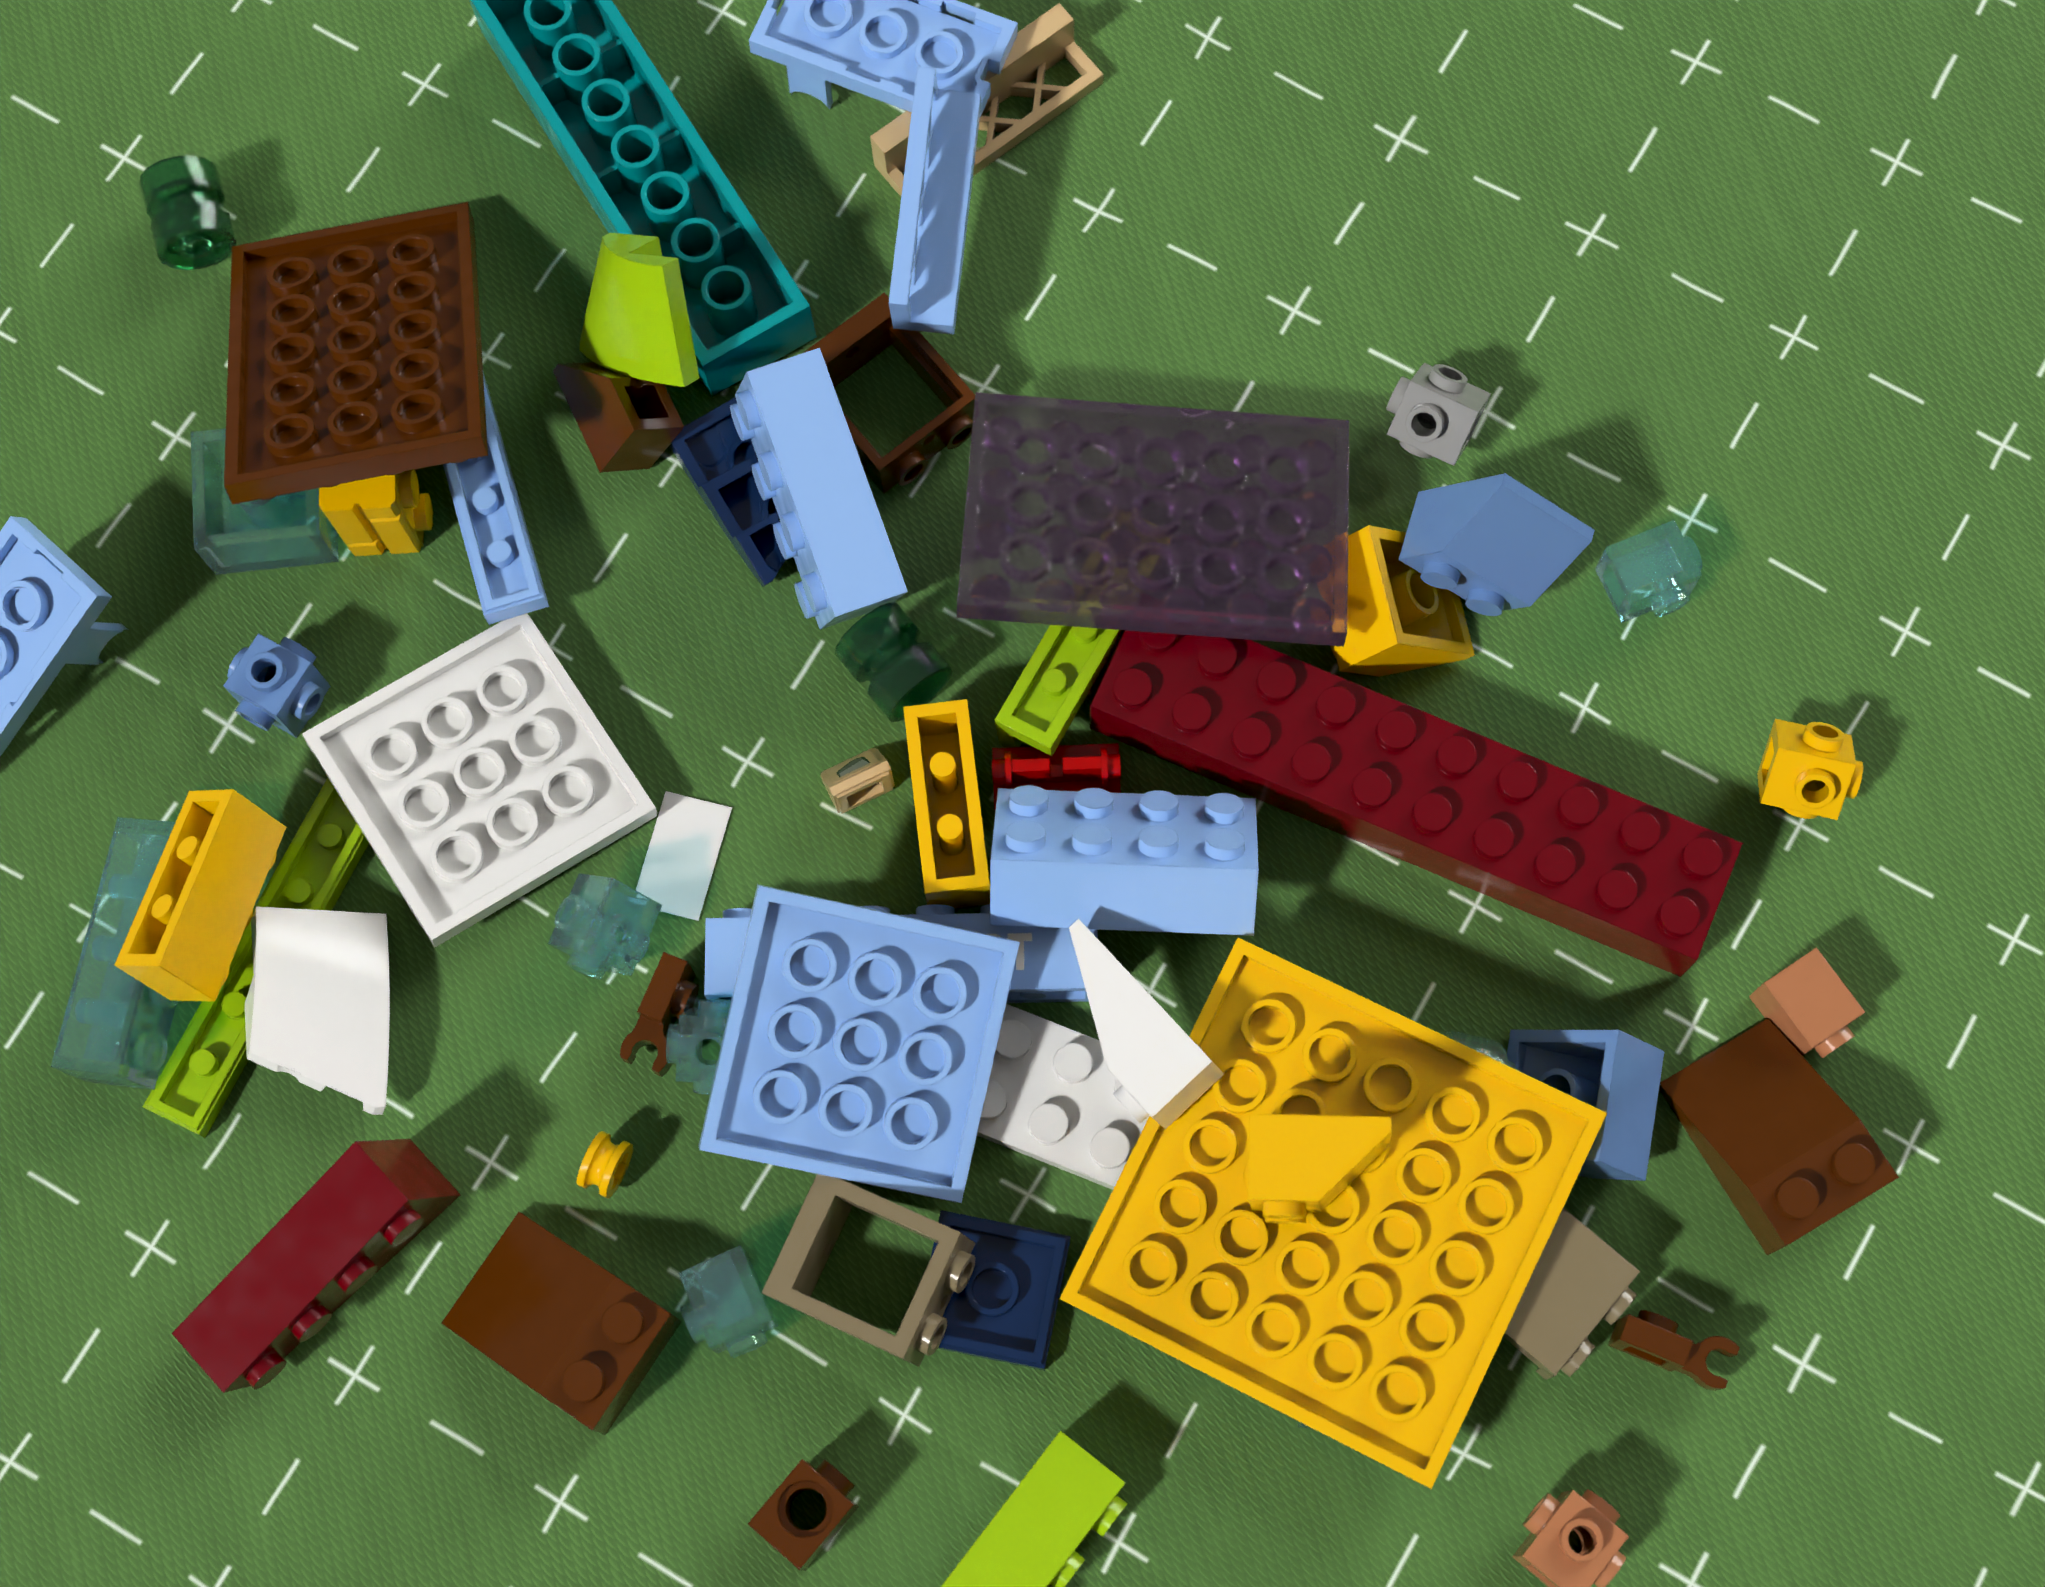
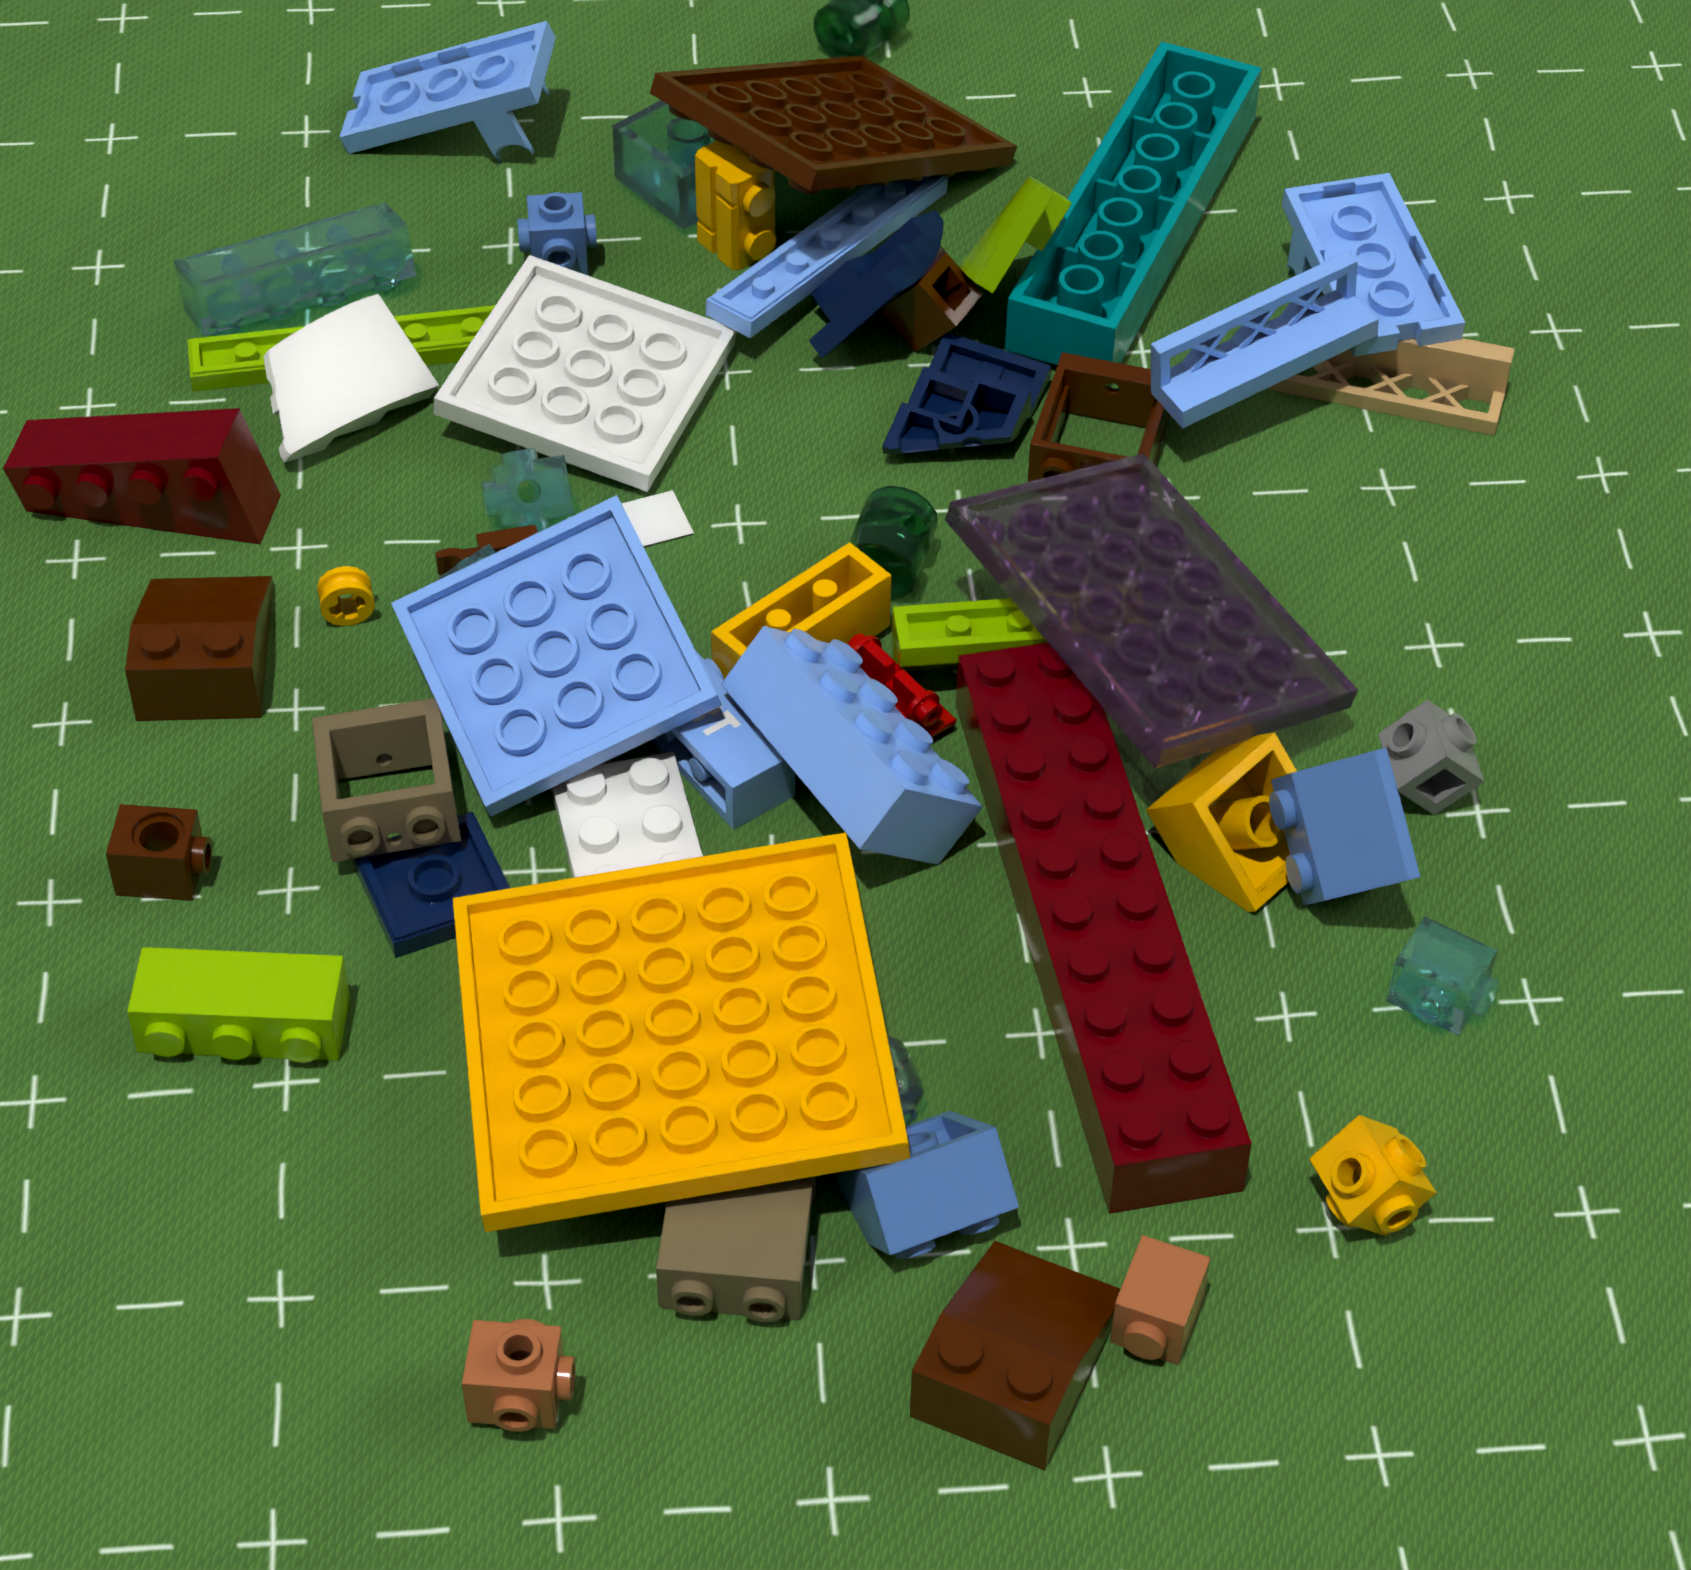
camera: 50 degrees right, 25 degrees down
yellow brick [114,789,287,1002] -> none
clear light blue brick [678,1245,778,1358] -> none
light blue brick [730,348,908,630] -> none
tan slope [820,748,895,814] -> none
white slope [1069,919,1224,1129] -> none
yellow slope [1248,1114,1392,1224] -> none
reddish brown plate [1608,1310,1740,1390] -> none
none -> dark blue slope [809,210,944,358]

